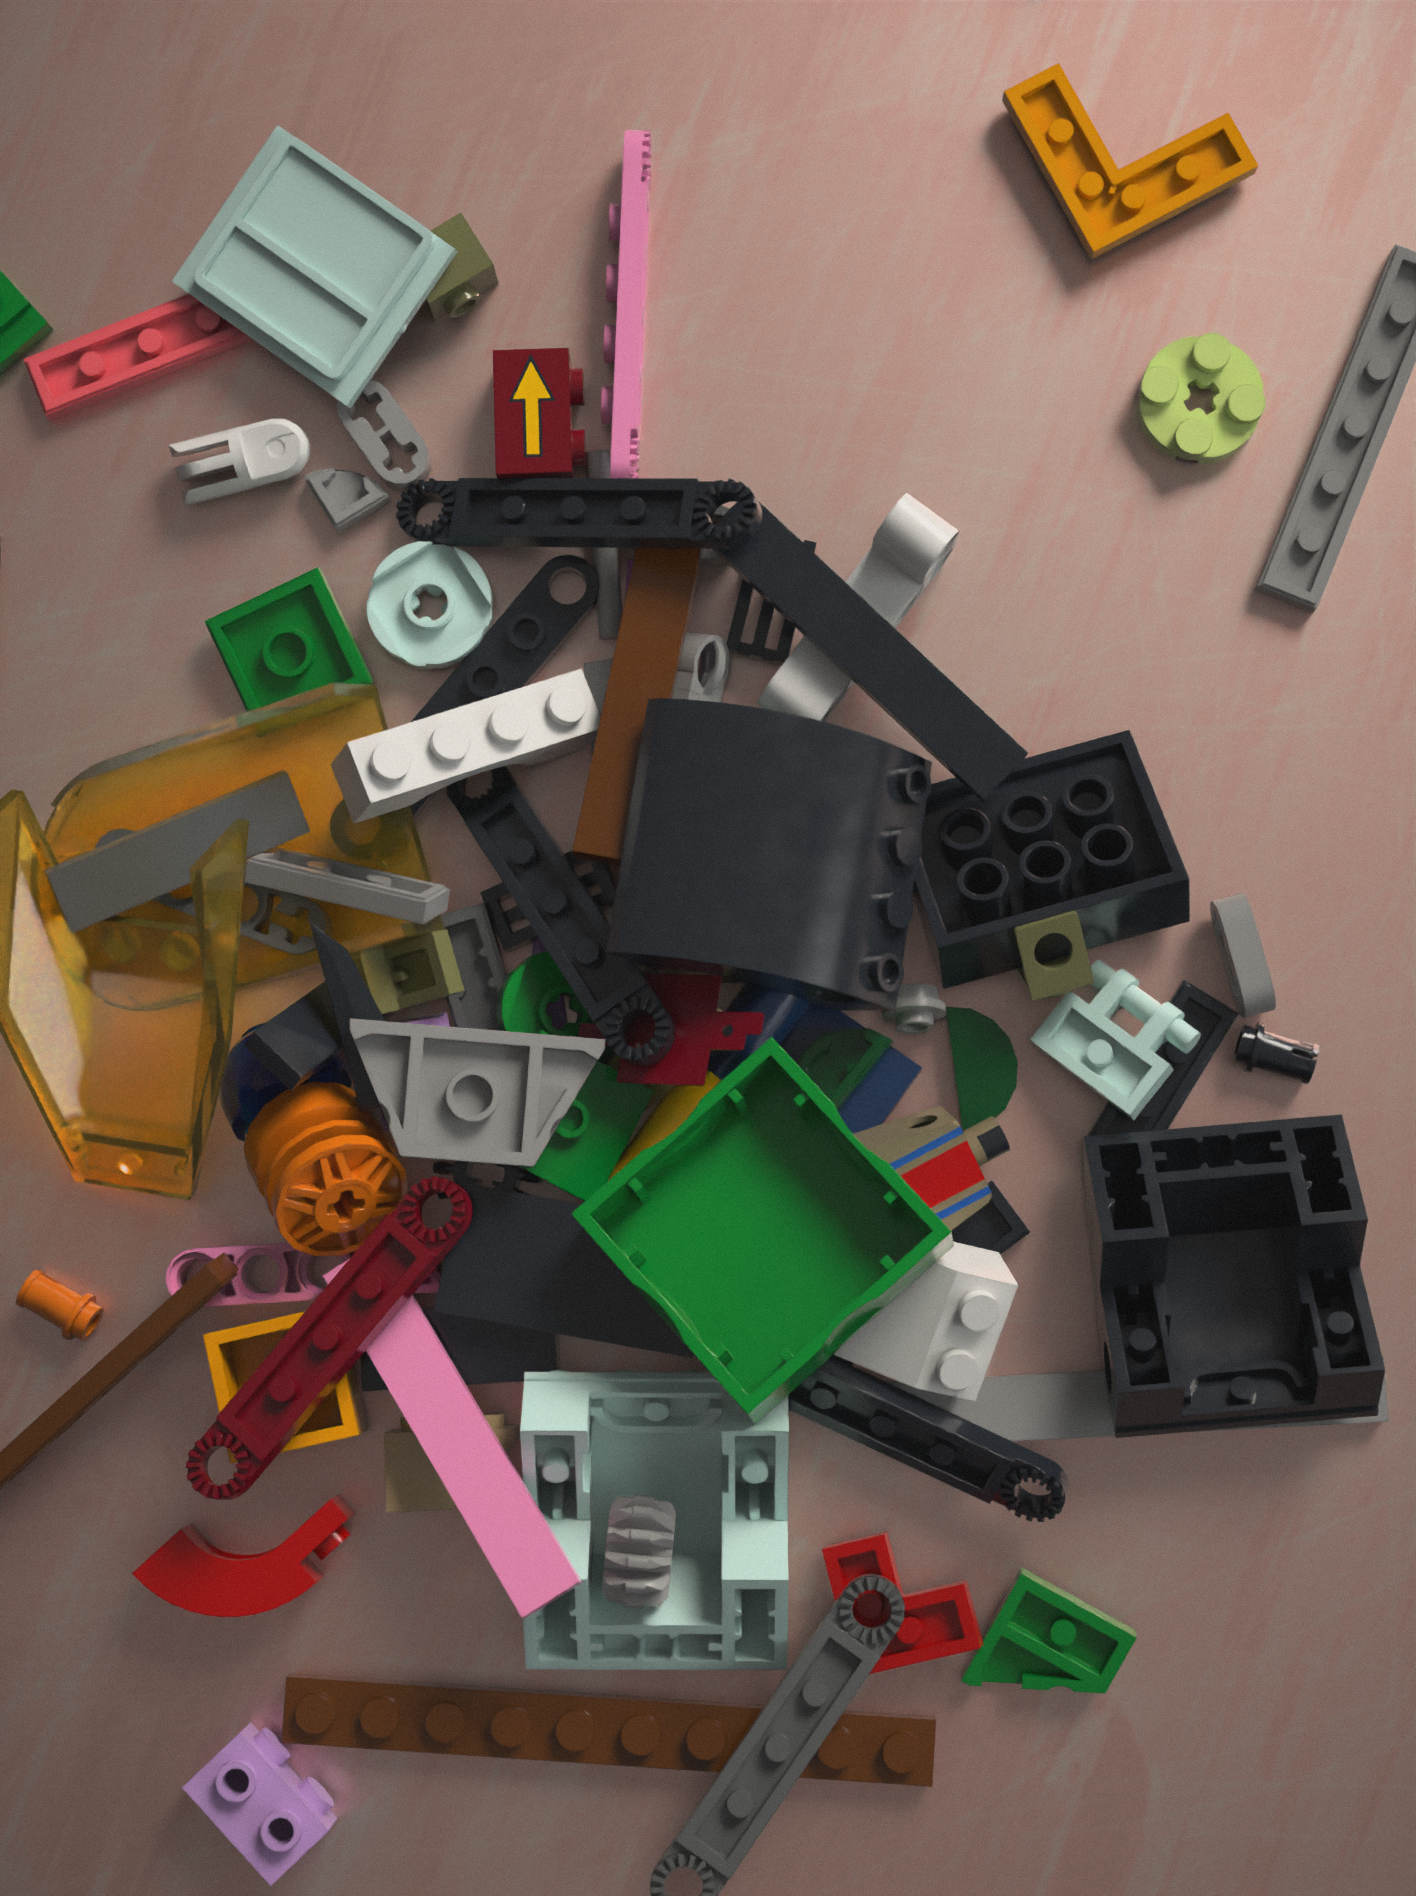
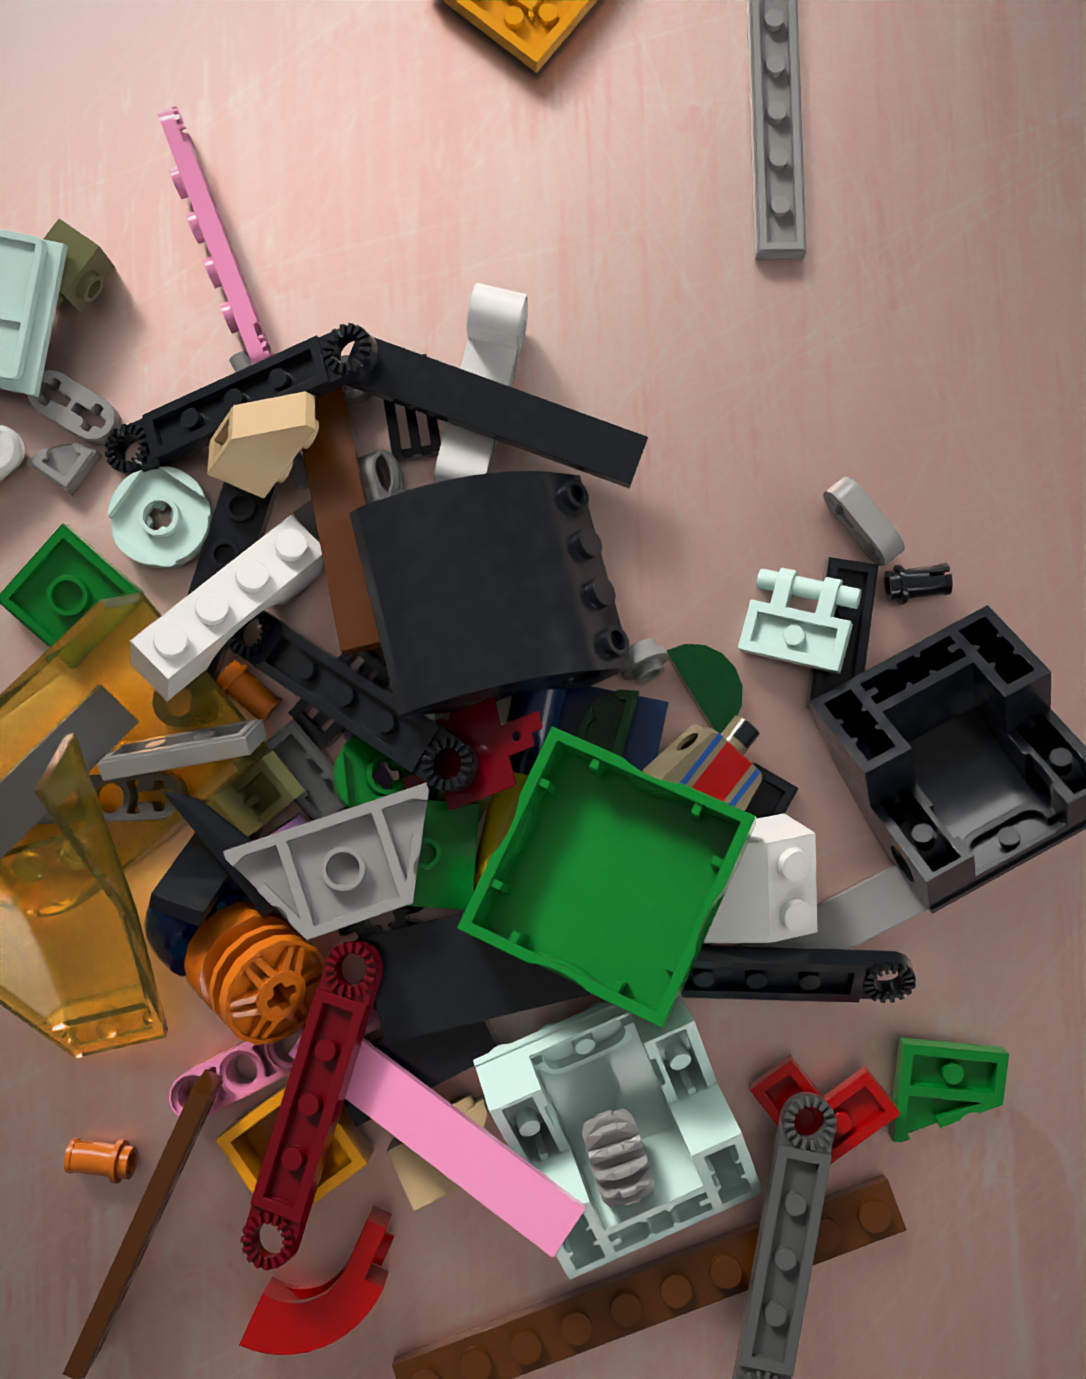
camera: 35 degrees left, 0 degrees up
dark red brick [493,348,586,478] -> none
black slope [913,730,1190,989] -> none
olive bracket [1014,911,1094,1001] -> none
yellowish green plate [1137,333,1265,464] -> none
none -> tan slope [207,391,319,498]
none -> orange pin [215,660,283,722]

